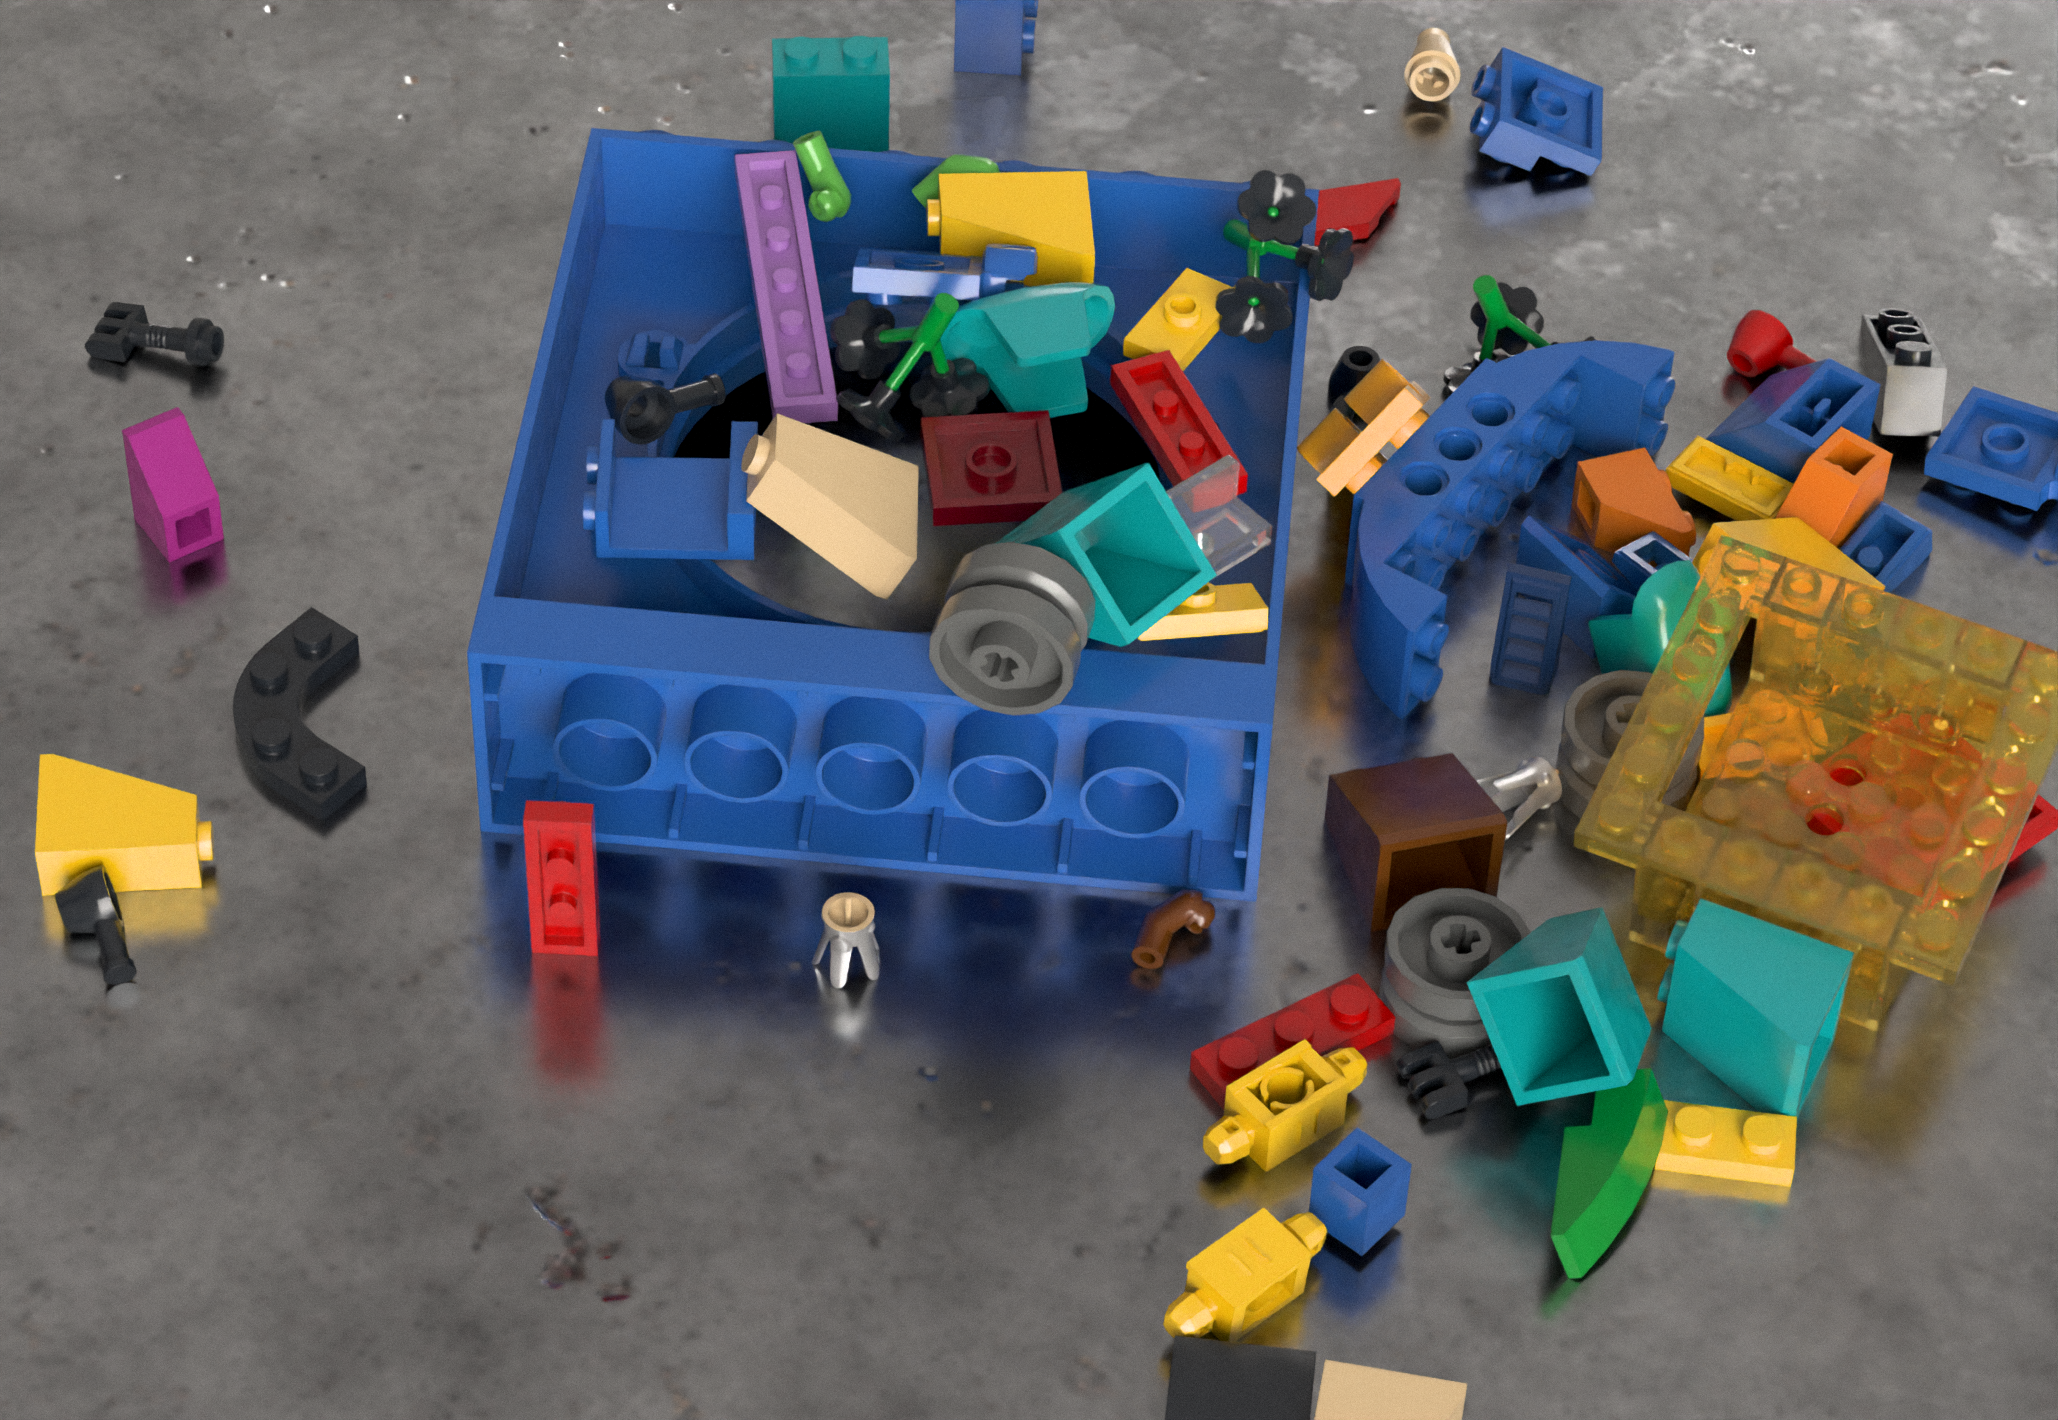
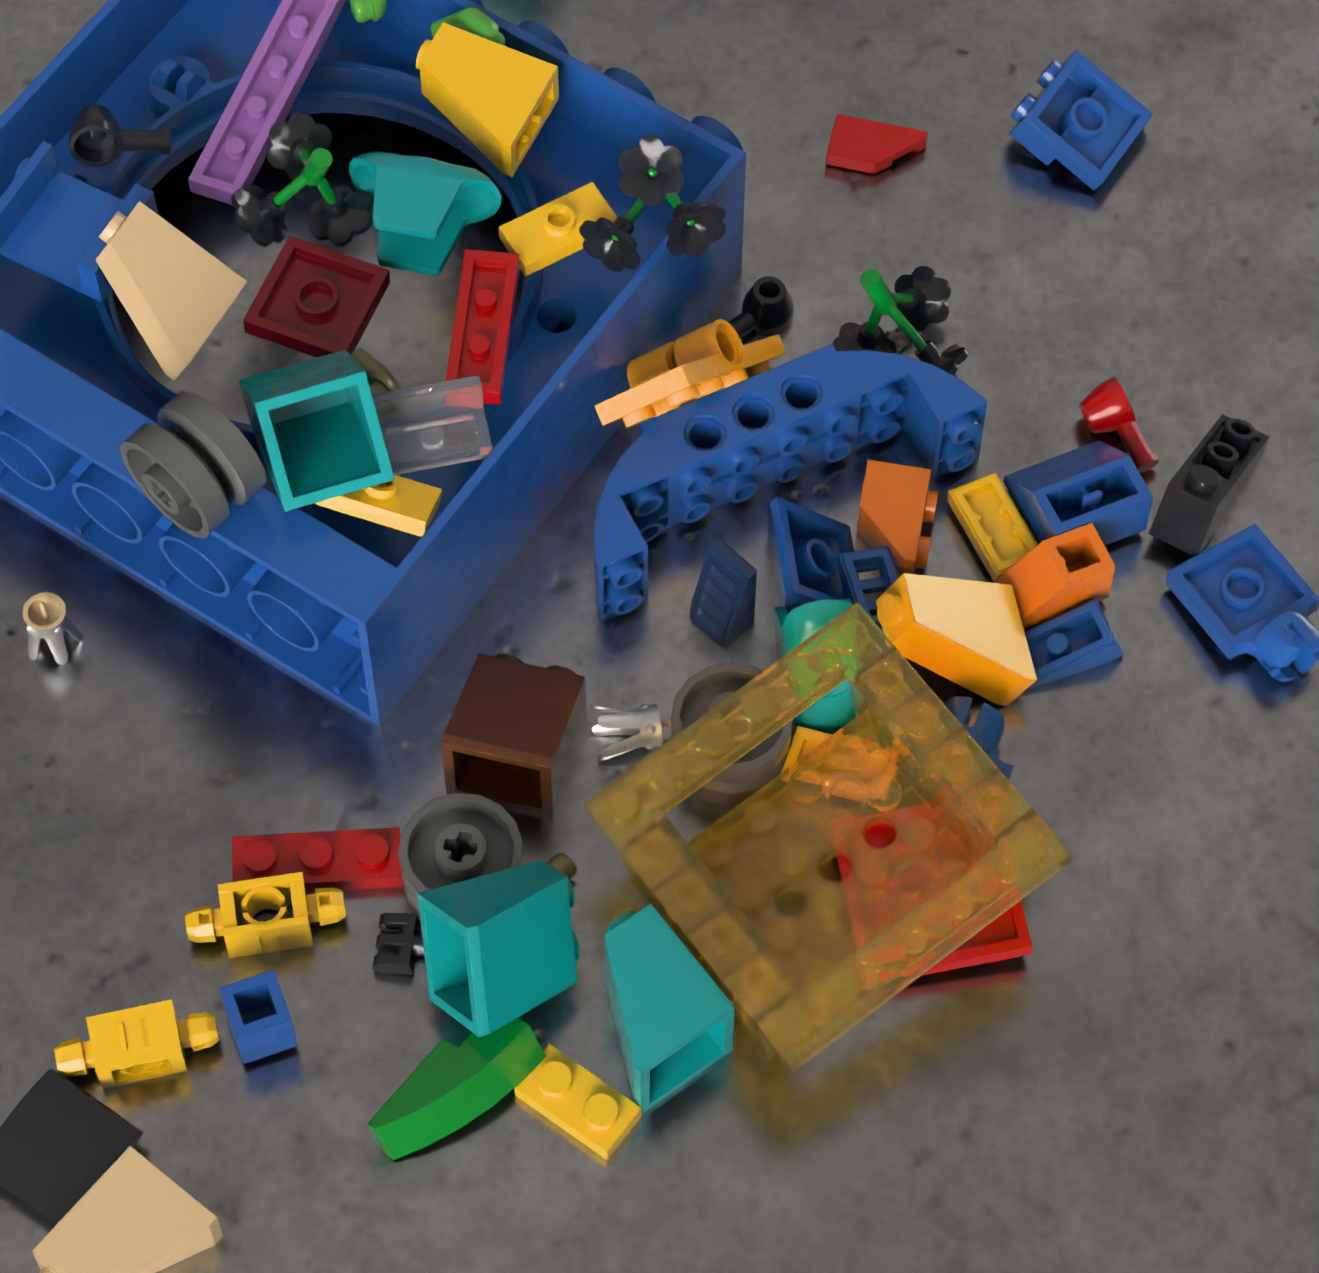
camera: 30 degrees right, 15 degrees up
blue plate [852,244,1038,307] -> none
reddish brown arm [1132,889,1216,969] -> none
tan cone [1404,28,1461,101] -> none

